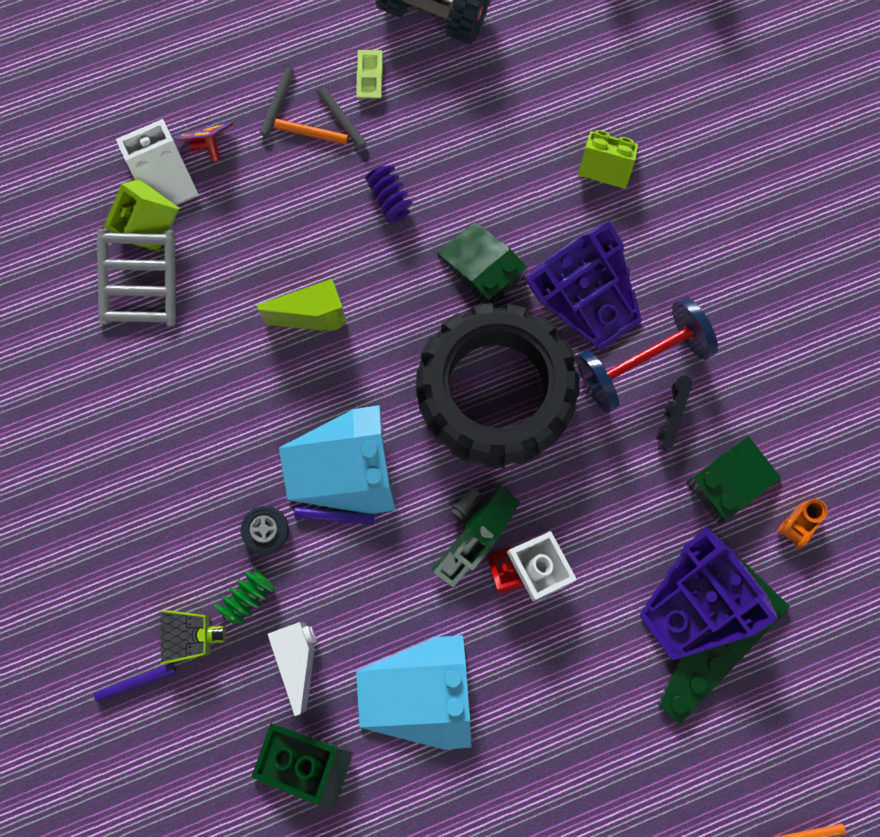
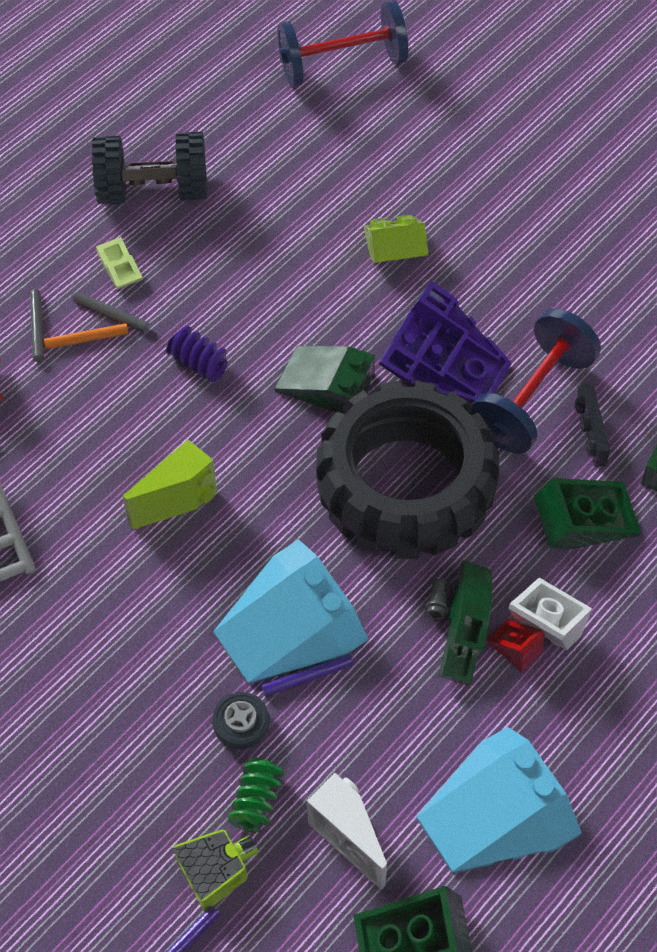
camera: 25 degrees left, 20 degrees down
none -> dark green slope [534,478,641,549]

